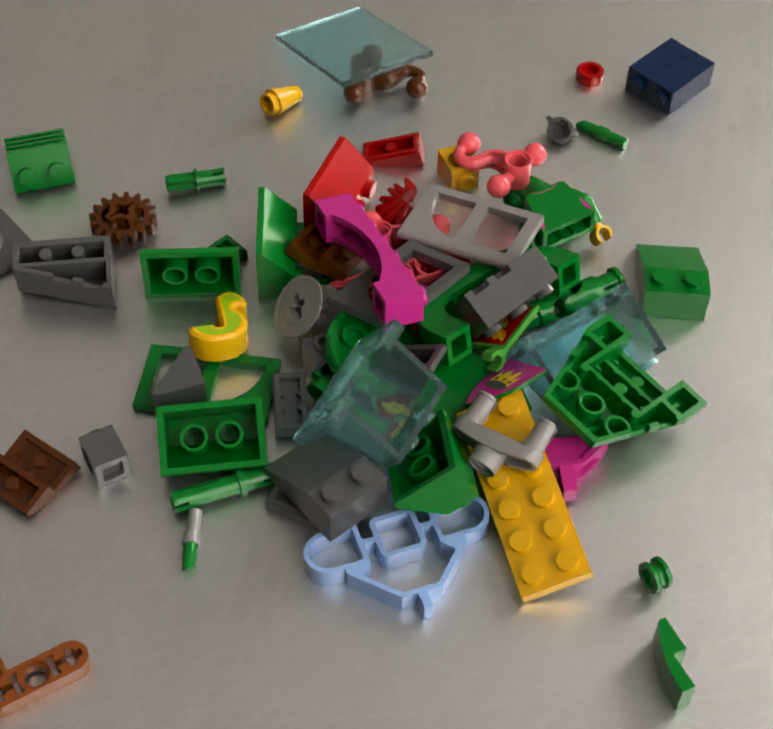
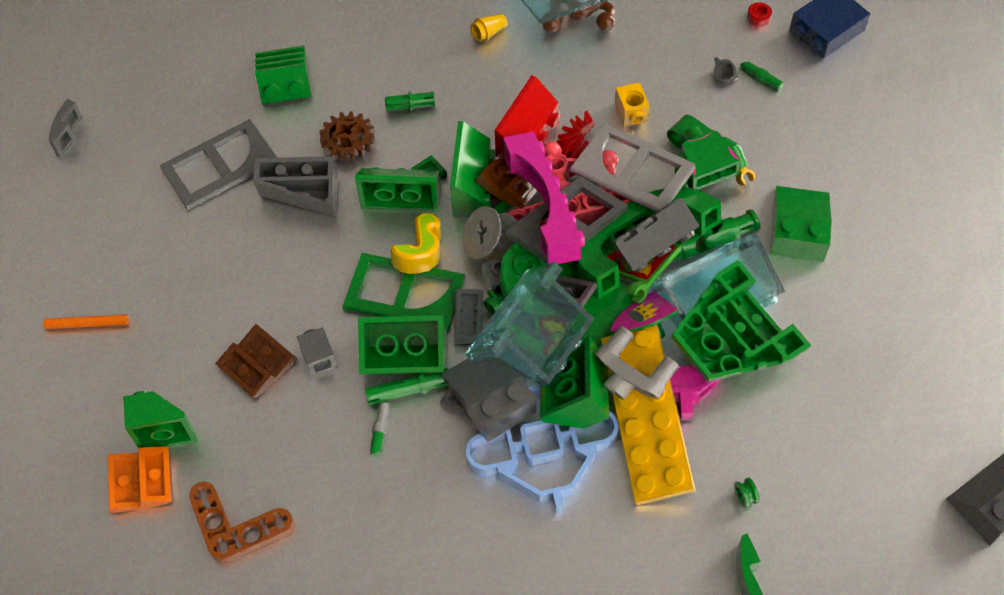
camera: 10 degrees right, 10 degrees up
dark grey slope [151,346,207,415] -> none
red slope [363,132,425,167] -> none
coral piece [453,132,547,198] -> none

